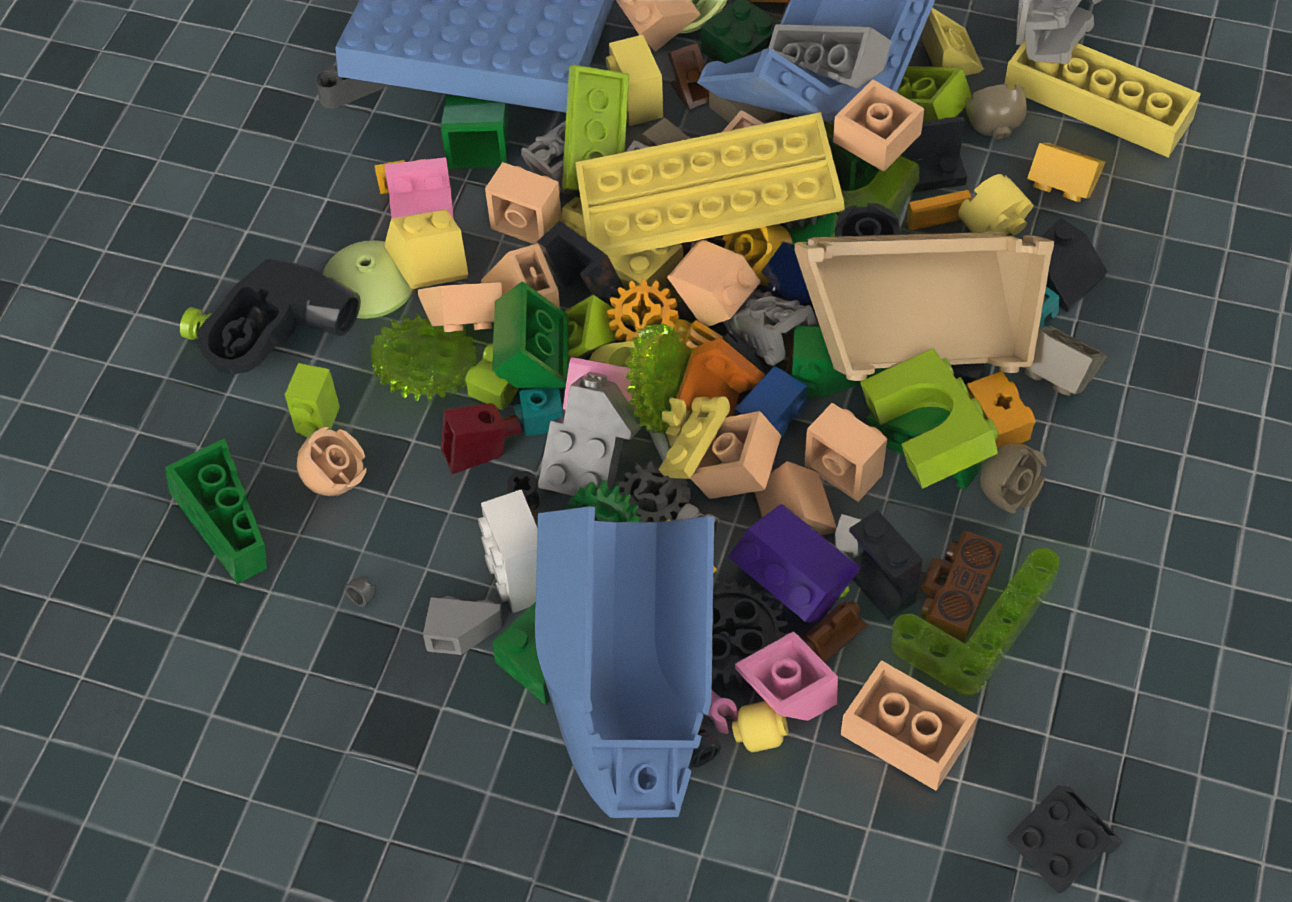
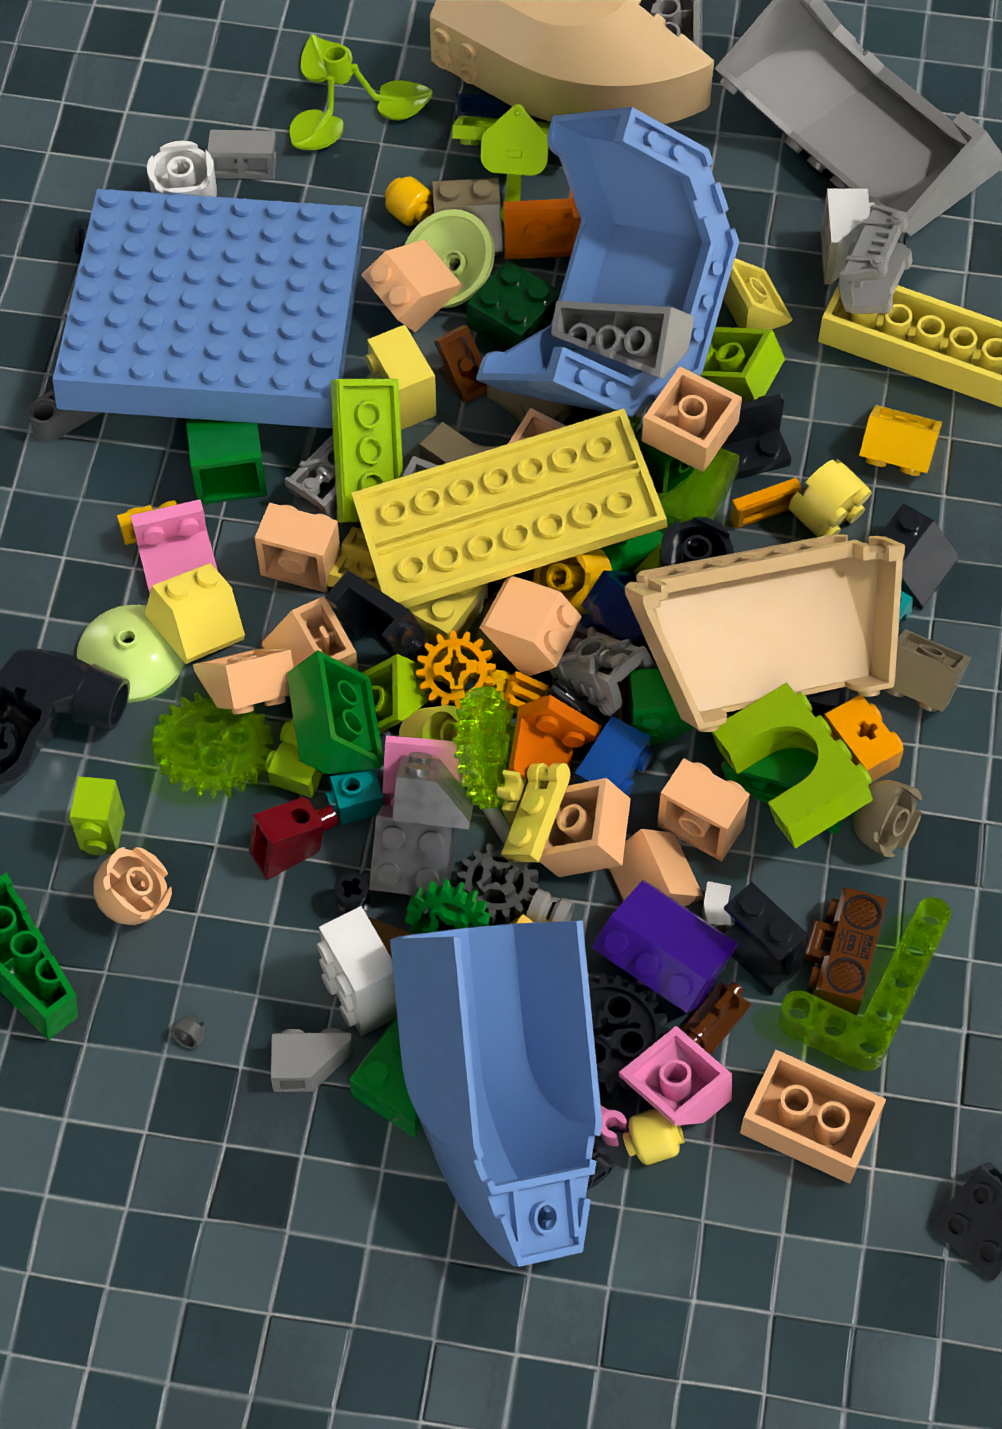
camera: 10 degrees left, 5 degrees up
dark tan cylinder [965,84,1027,140] -> none

